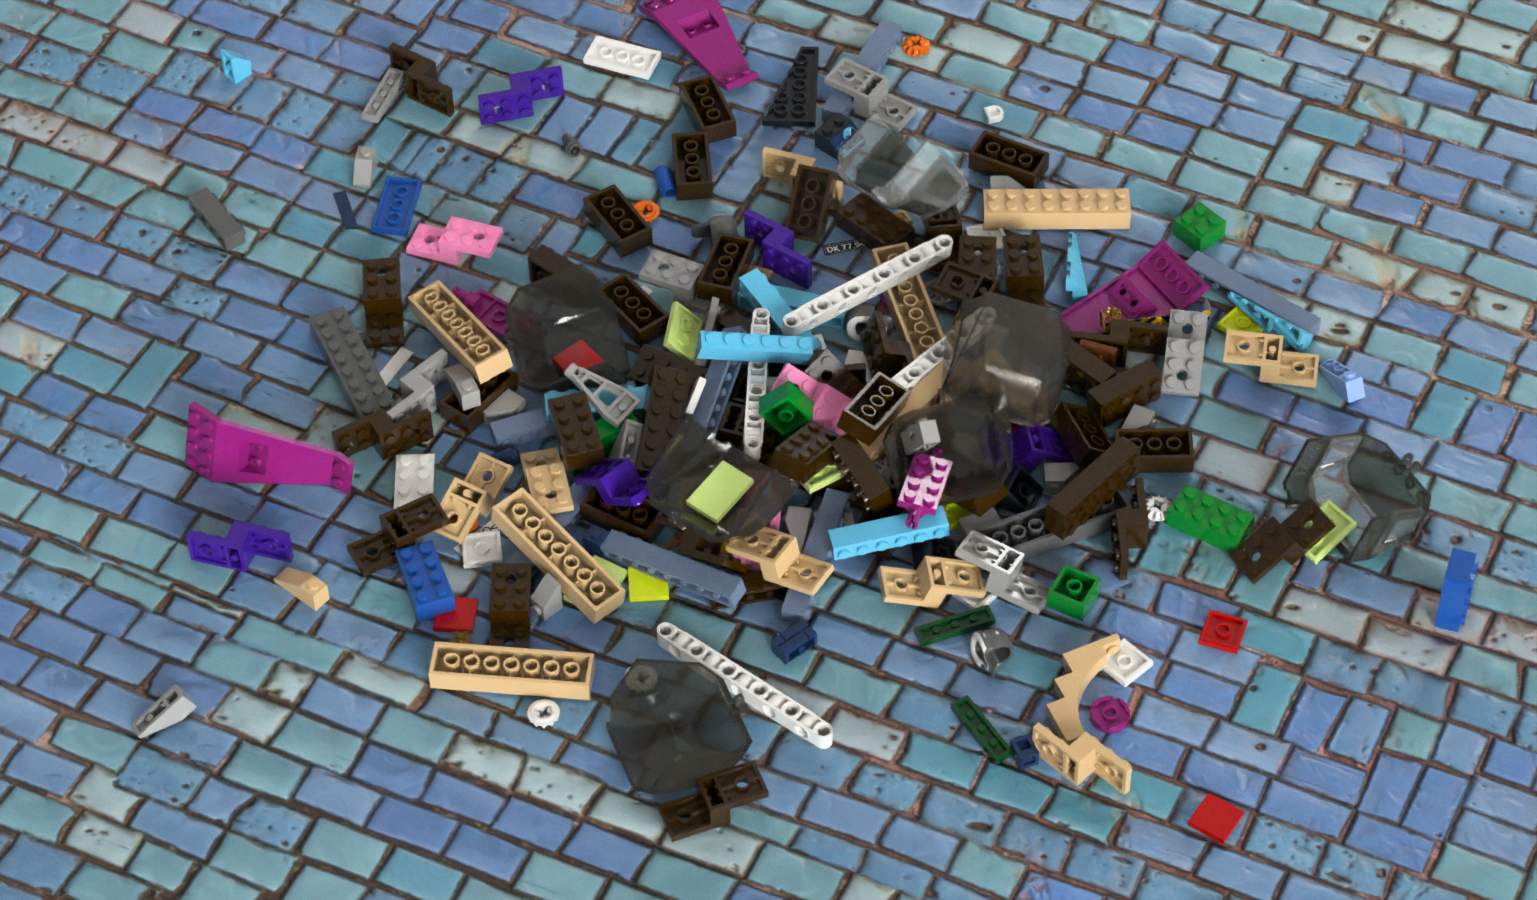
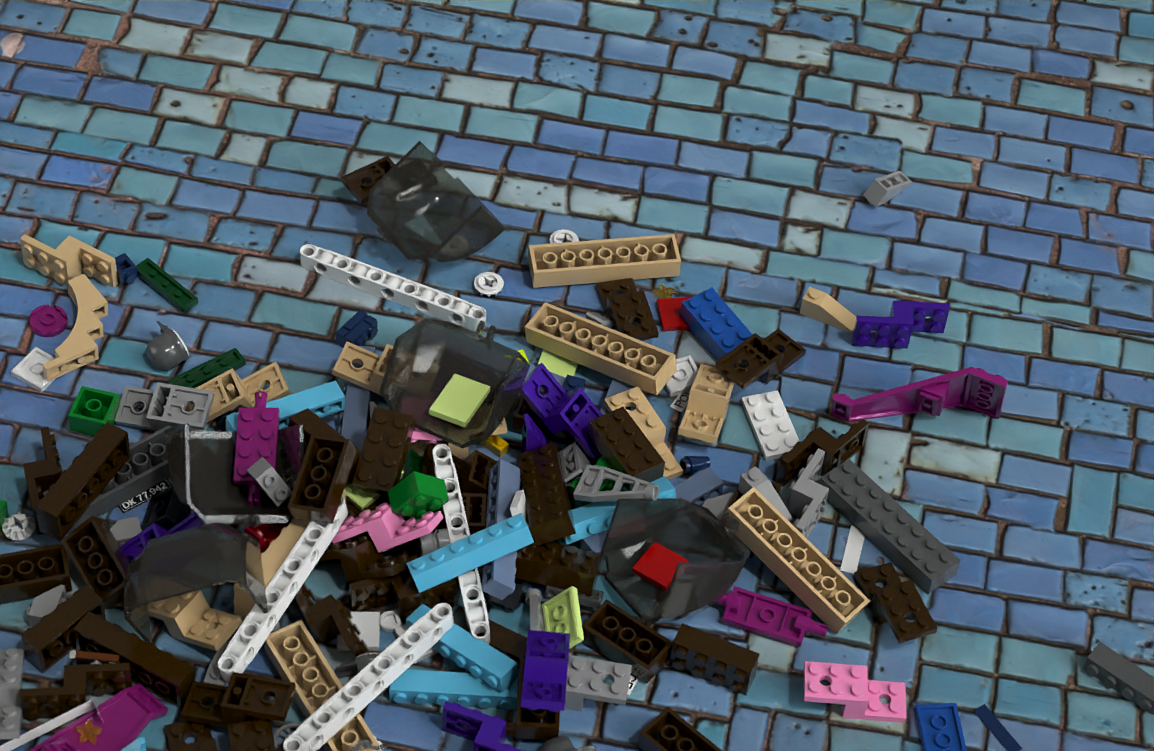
camera: 160 degrees right, 0 degrees up
none -> dark purple bracket [521,630,570,712]

